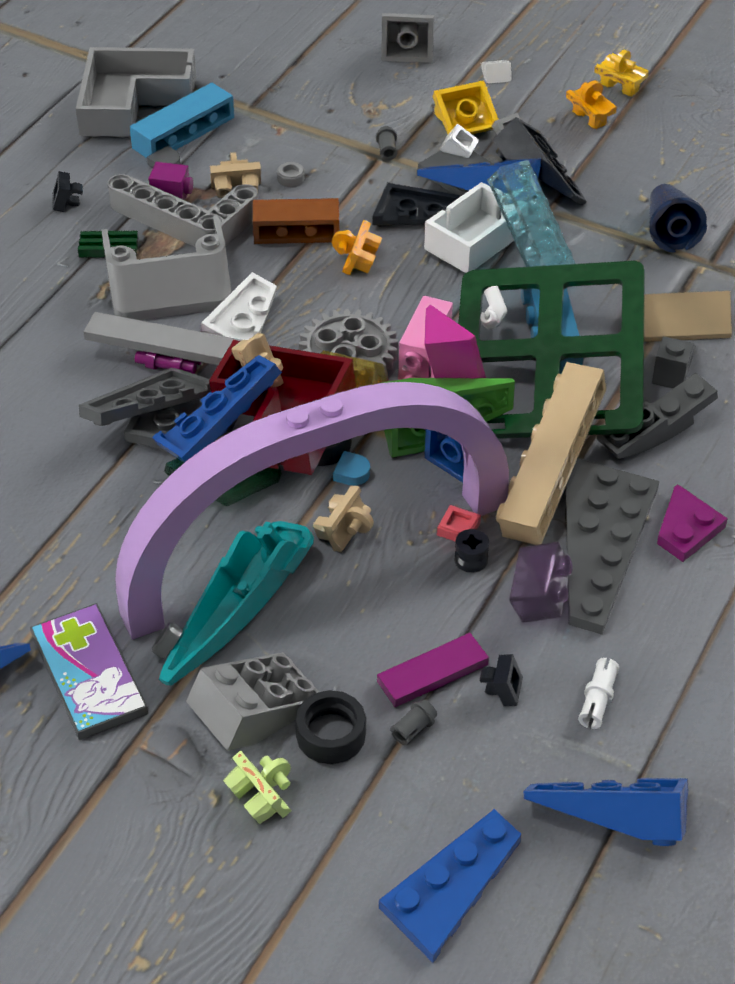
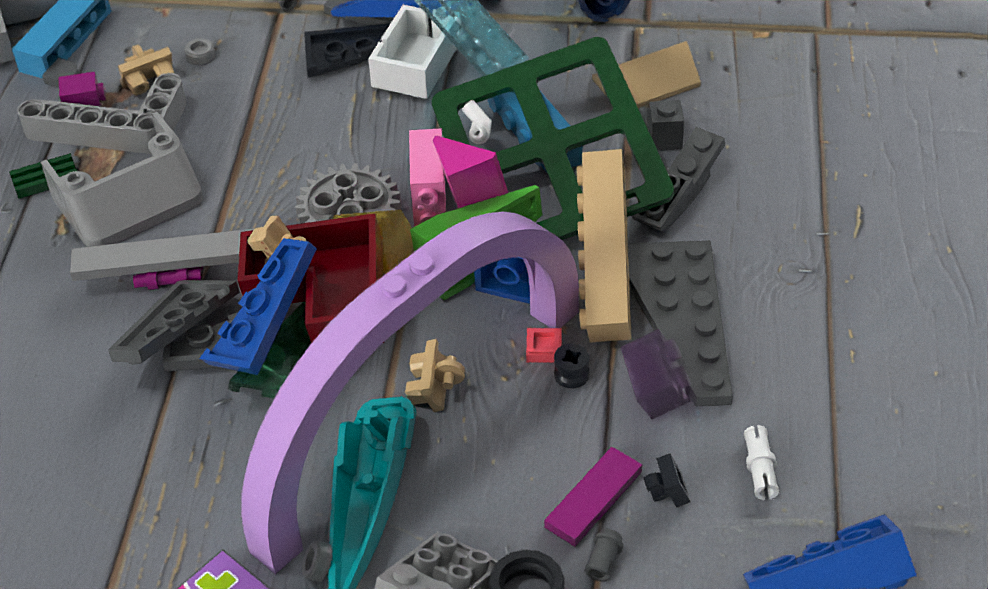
camera: 20 degrees left, 0 degrees up
white wing [200,272,277,340] -> none
dark orange brick [253,198,340,244] -> none
light orange hips [331,220,382,276] -> none
dark azure tile [333,451,370,486] -> none
magenta wing [657,484,728,562] -> none

